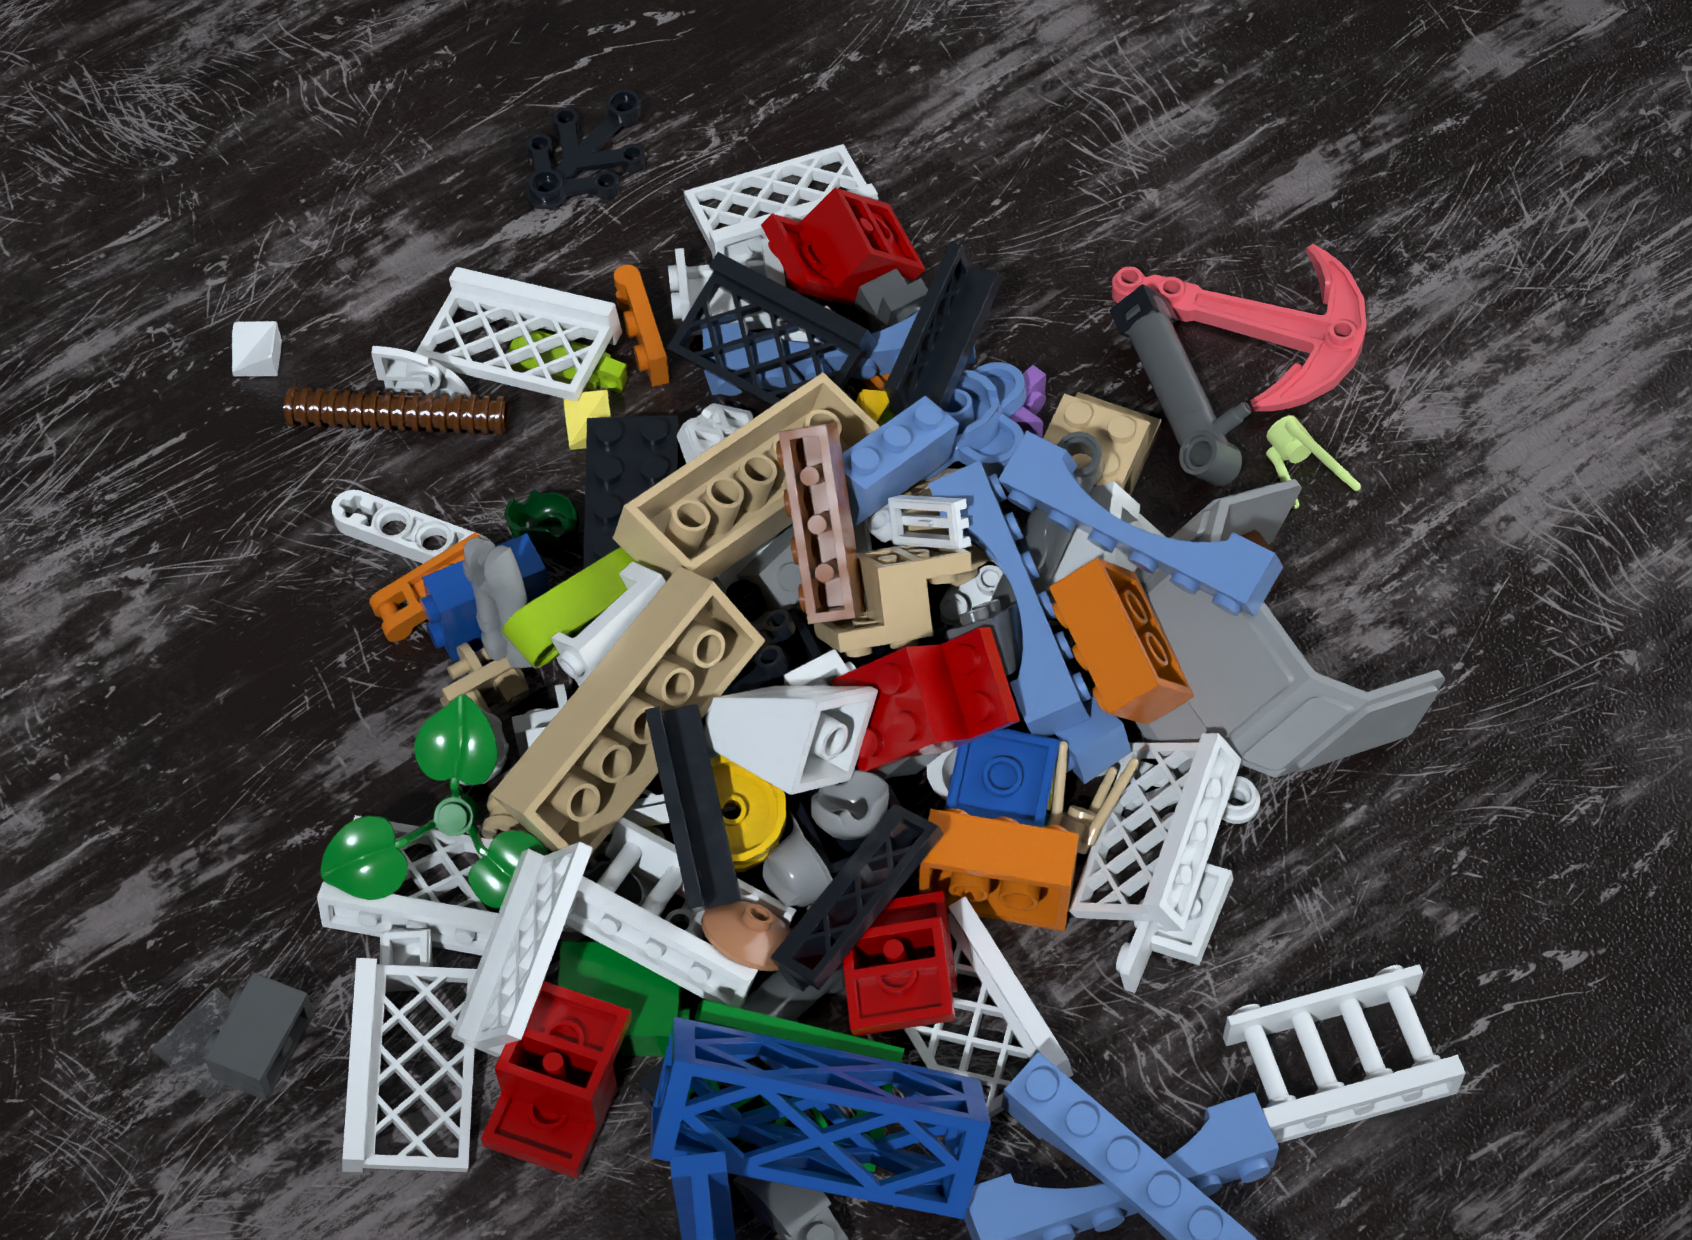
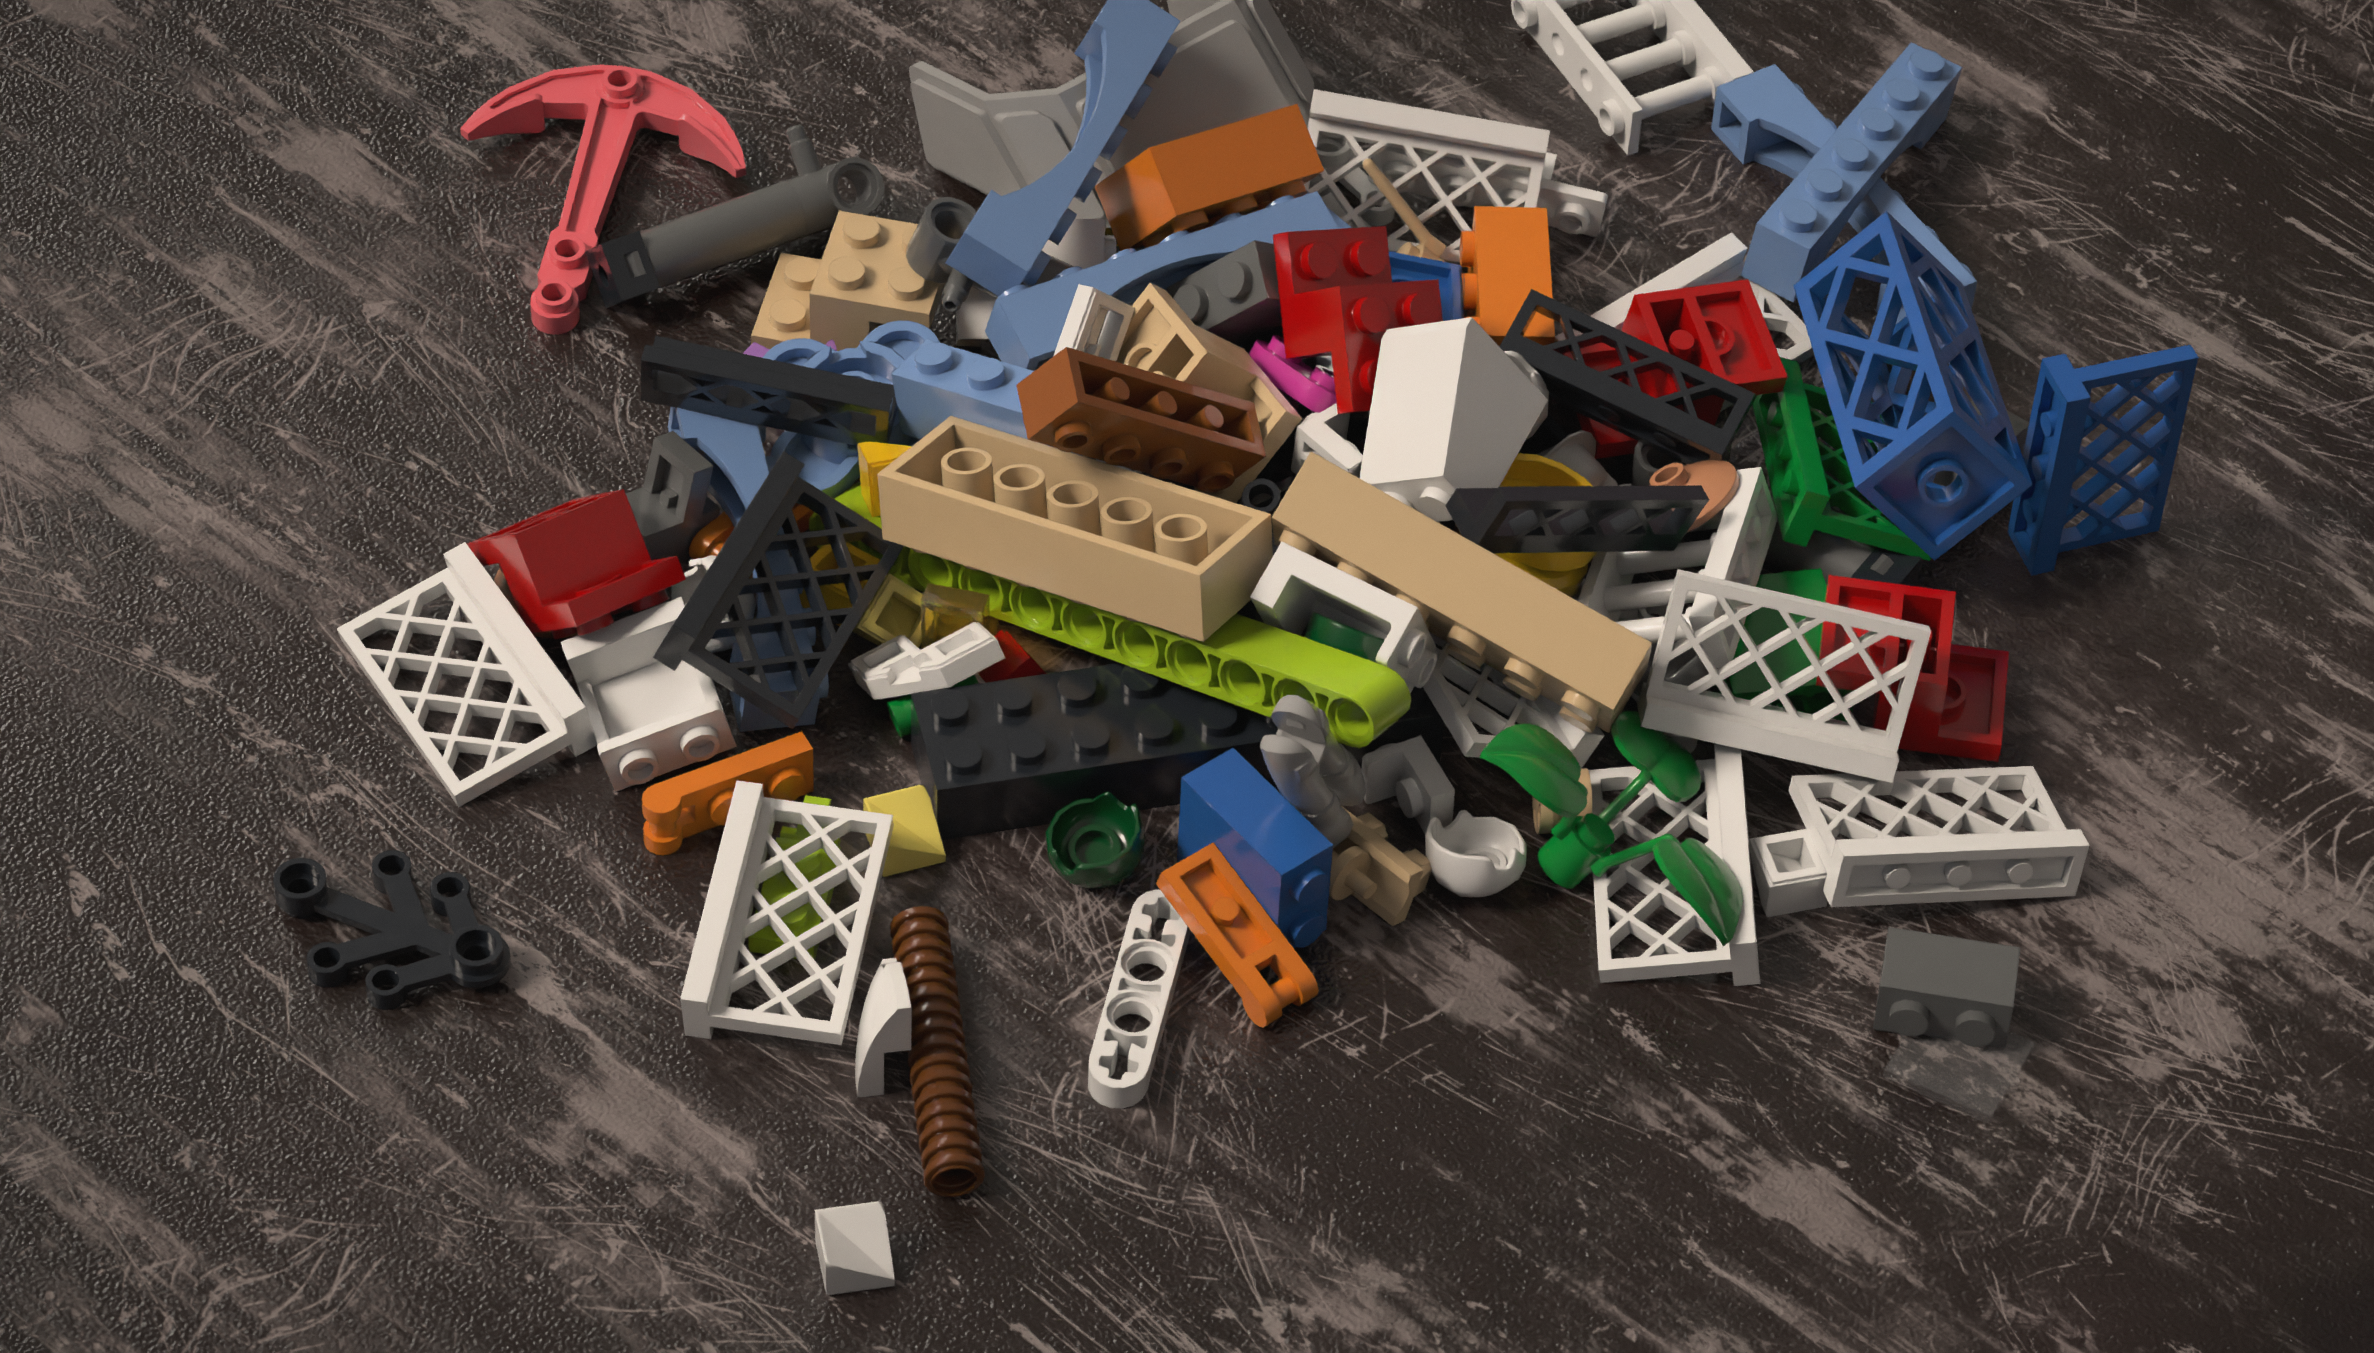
camera: 105 degrees left, 10 degrees down
yellowish green plant [1266,416,1361,509] -> none

